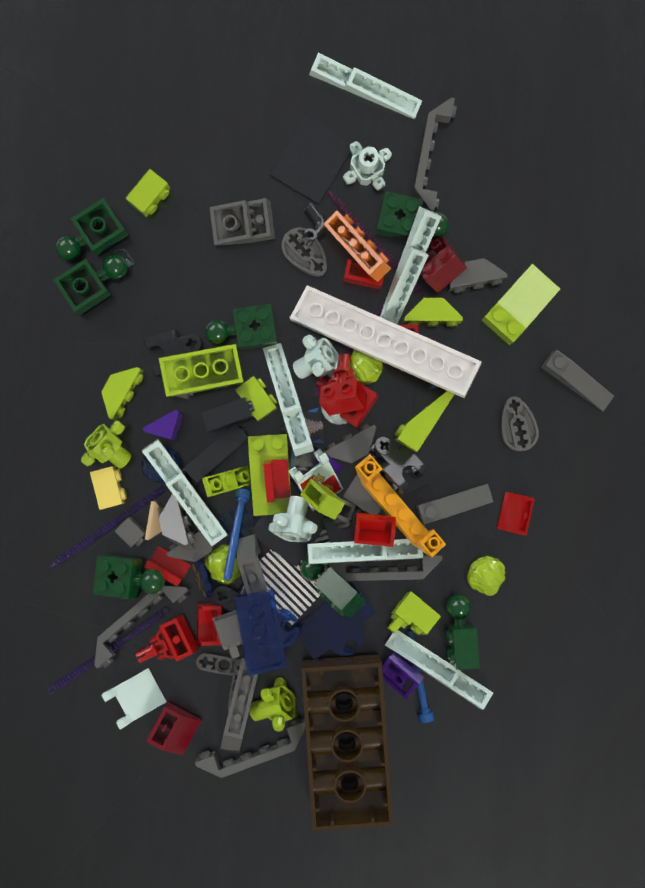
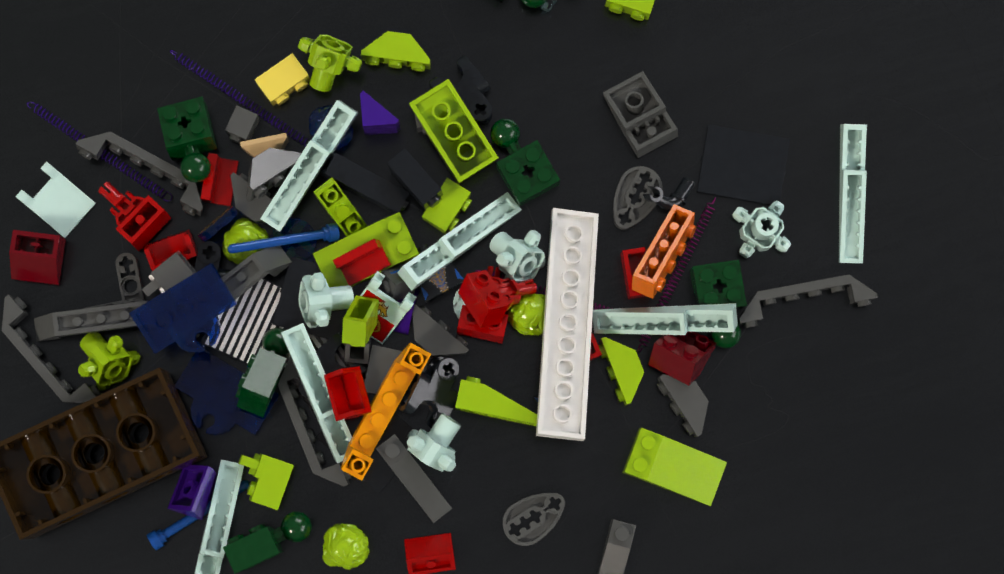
camera: 70 degrees right, 5 degrees down
none -> light aqua piece [407,413,461,472]

